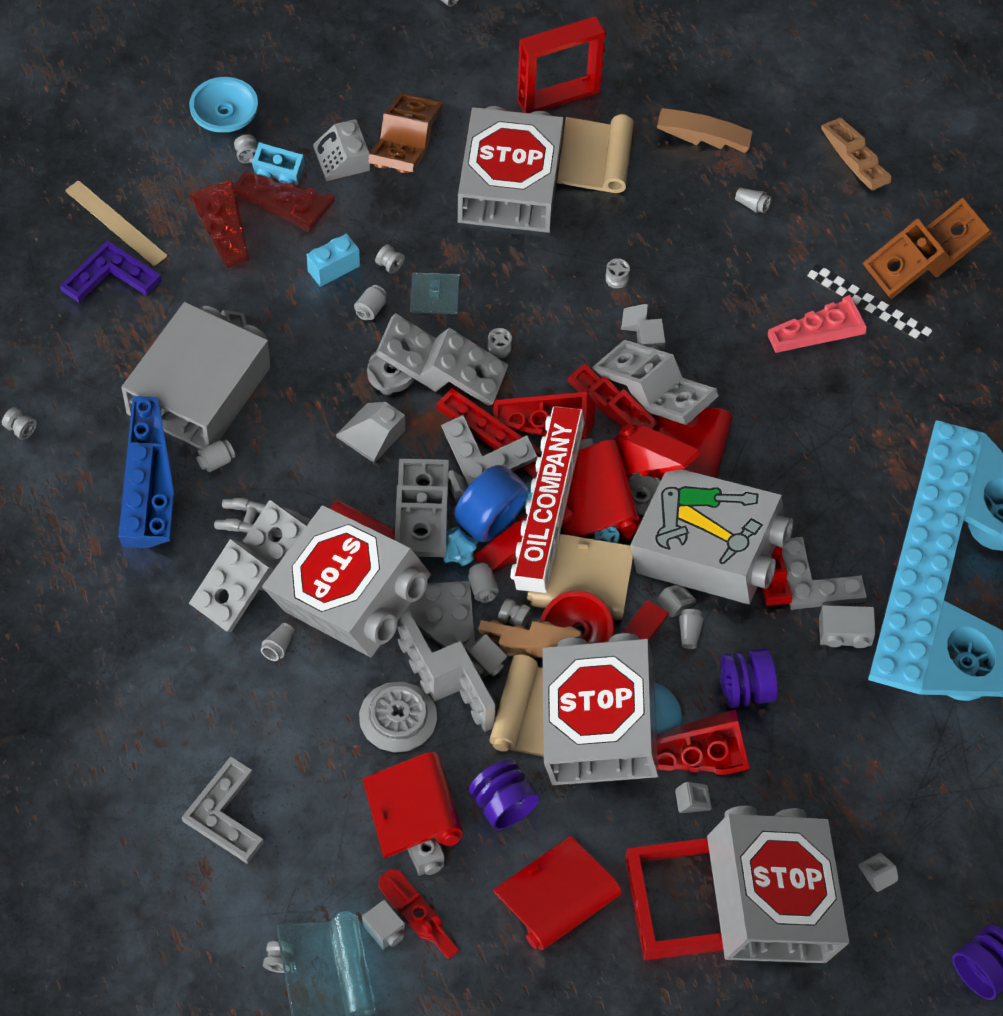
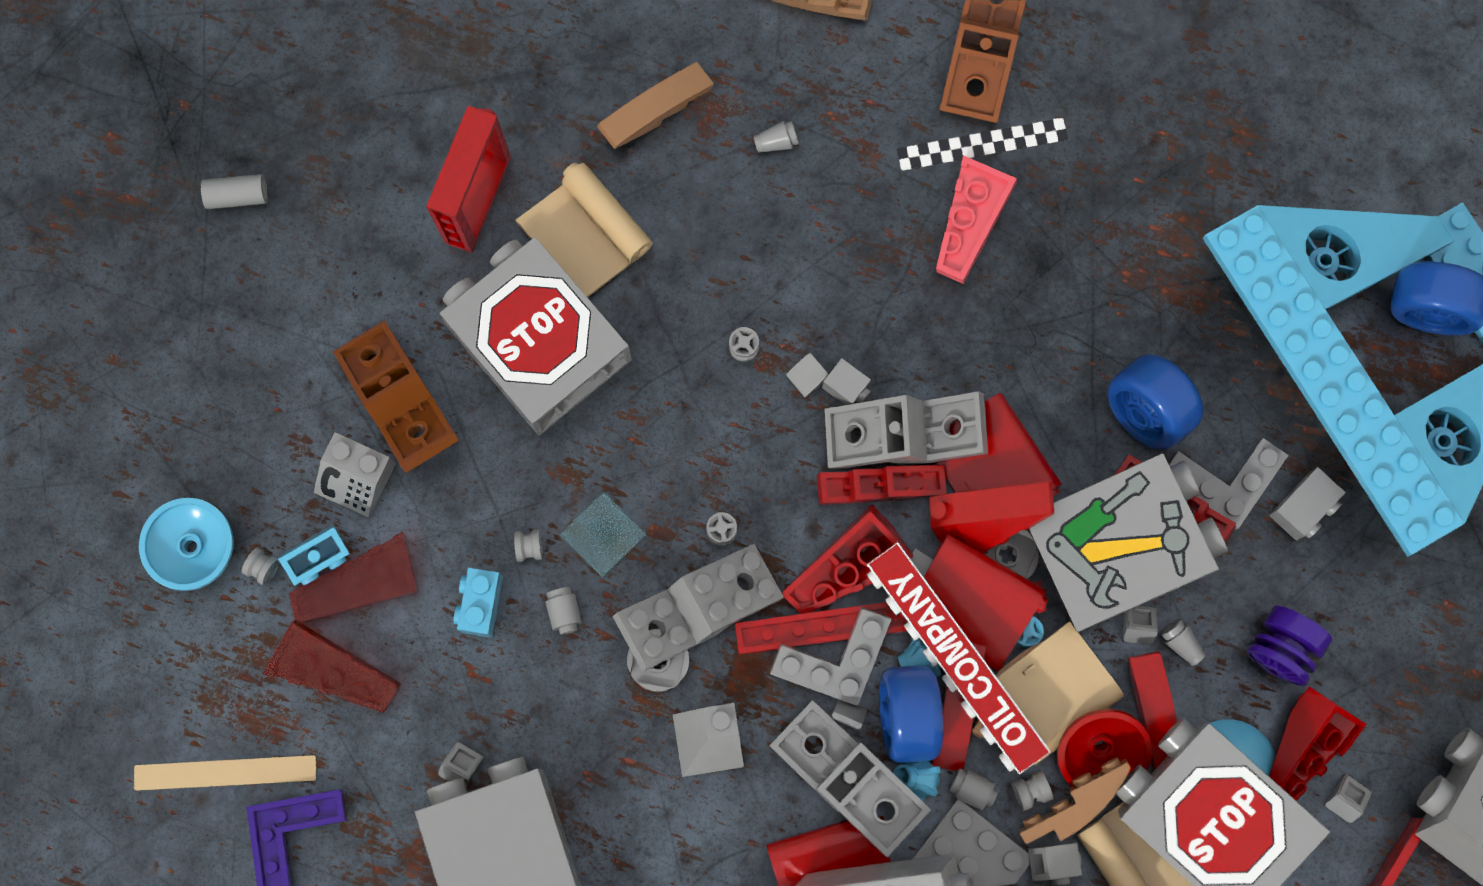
camera: 45 degrees left, 20 degrees up
none -> blue wheel [1108,354,1204,450]

